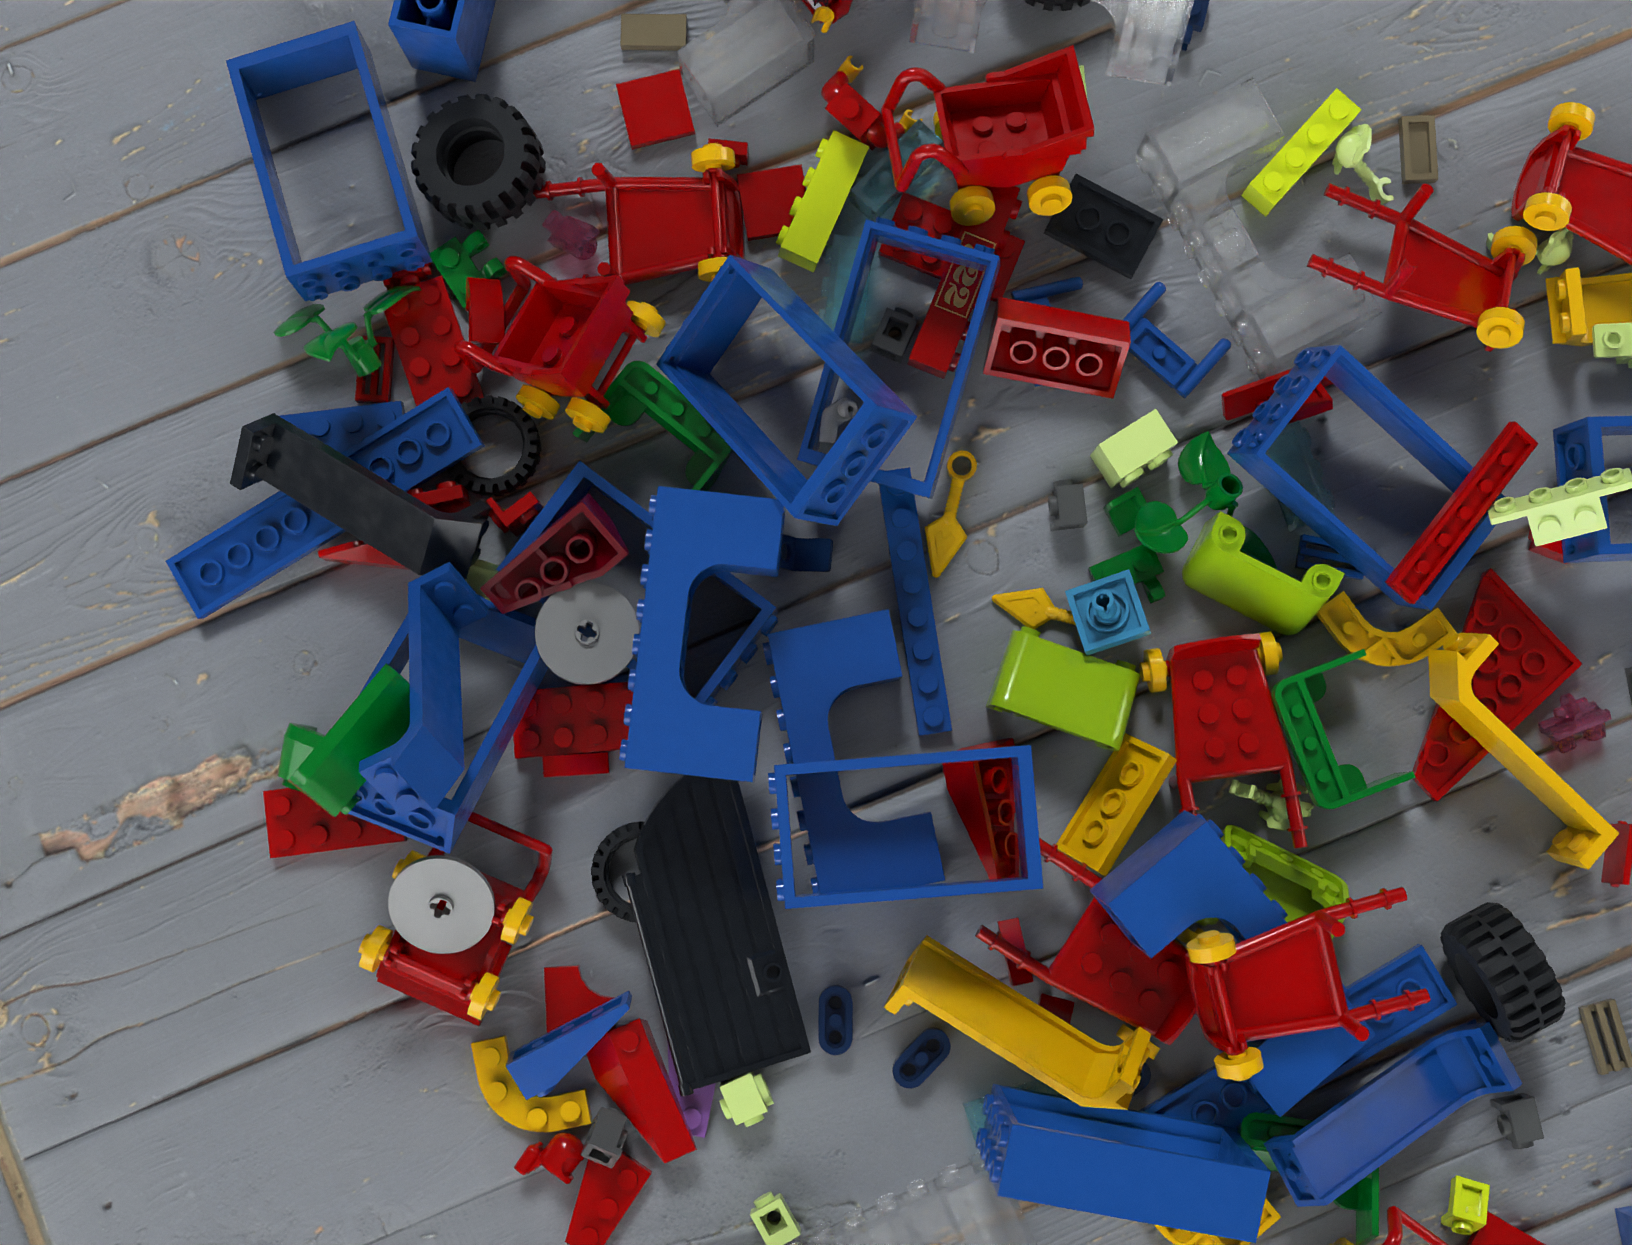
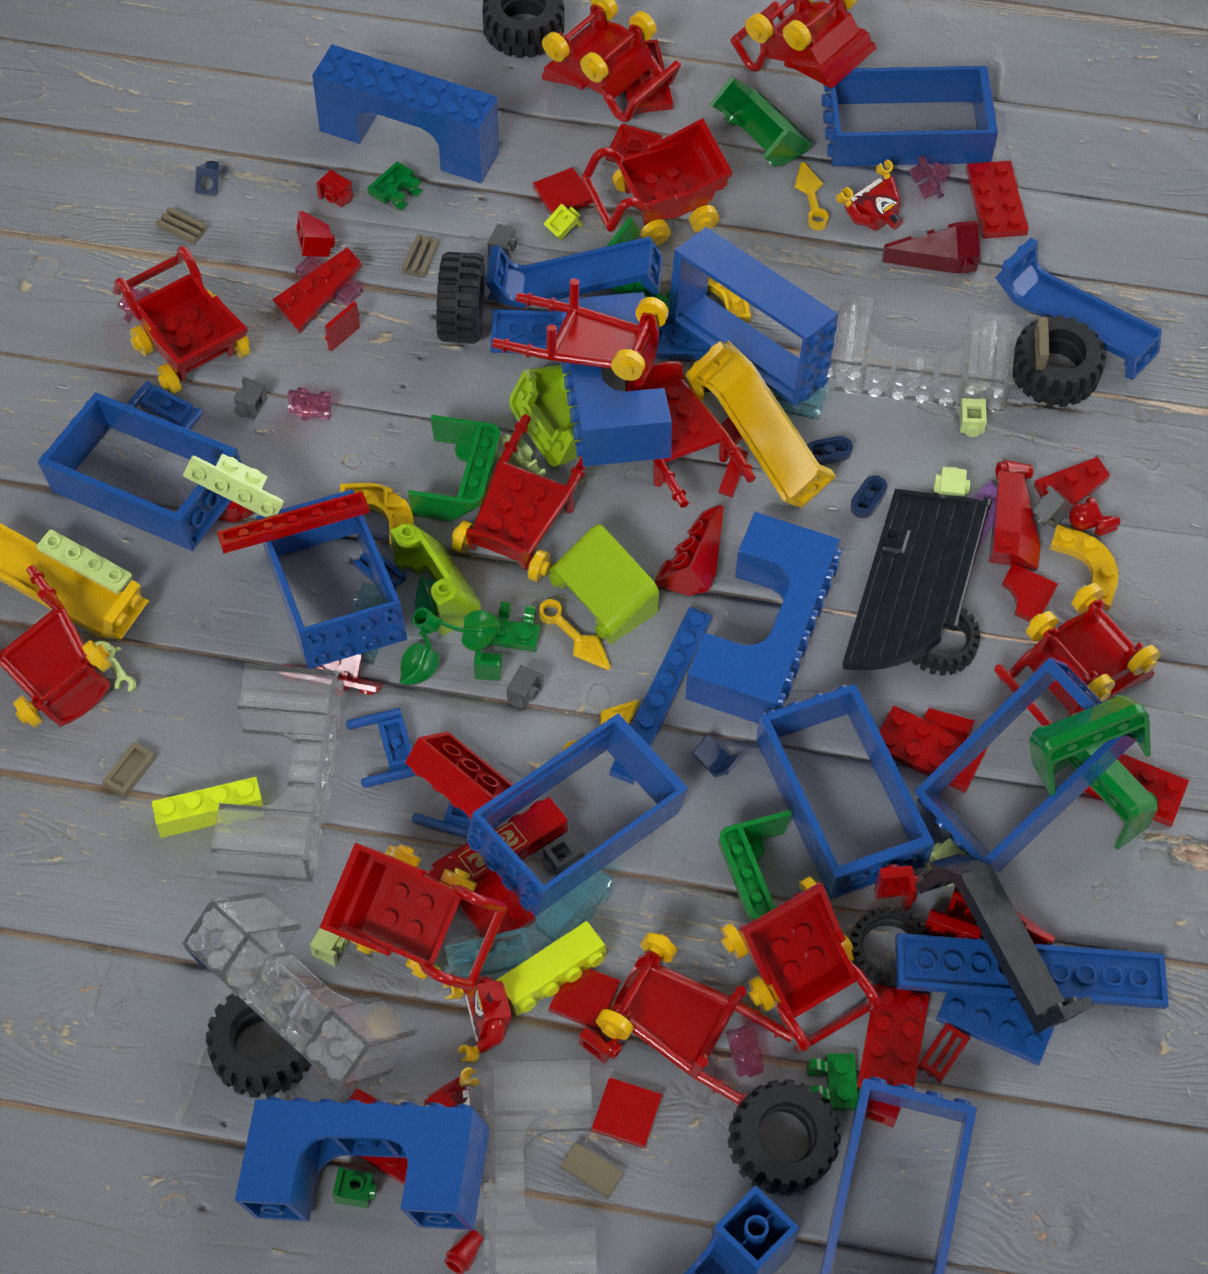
camera: 150 degrees left, 25 degrees down
green plant [273,285,422,377] -> none
blue panel [359,562,488,816] -> none
light grey piece [388,855,495,954] -> none
red slope [466,277,505,345] -> none
dark red wedge [480,493,629,614] -> none
blue slope [506,991,632,1100] -> none
light grey piece [535,581,639,685] -> none
blue arch [619,486,786,783] -> none
blue door [656,255,917,526] -> none
blue door [768,745,1044,909] -> none
light grey arm [819,398,858,443] -> none
black plate [1044,173,1163,279] -> none
yellow plate [1056,733,1177,877] -> none
dark azure plate [1065,569,1151,656] -> none
yellowish green brick [1090,409,1178,489] -> none
red piece [1307,183,1538,352] -> none
yellowish green piece [1332,124,1394,205] -> none
red wing [1412,568,1582,801] -> none
yellow panel [1428,633,1620,870] -> none
none -> red cone [995,459,1033,481]

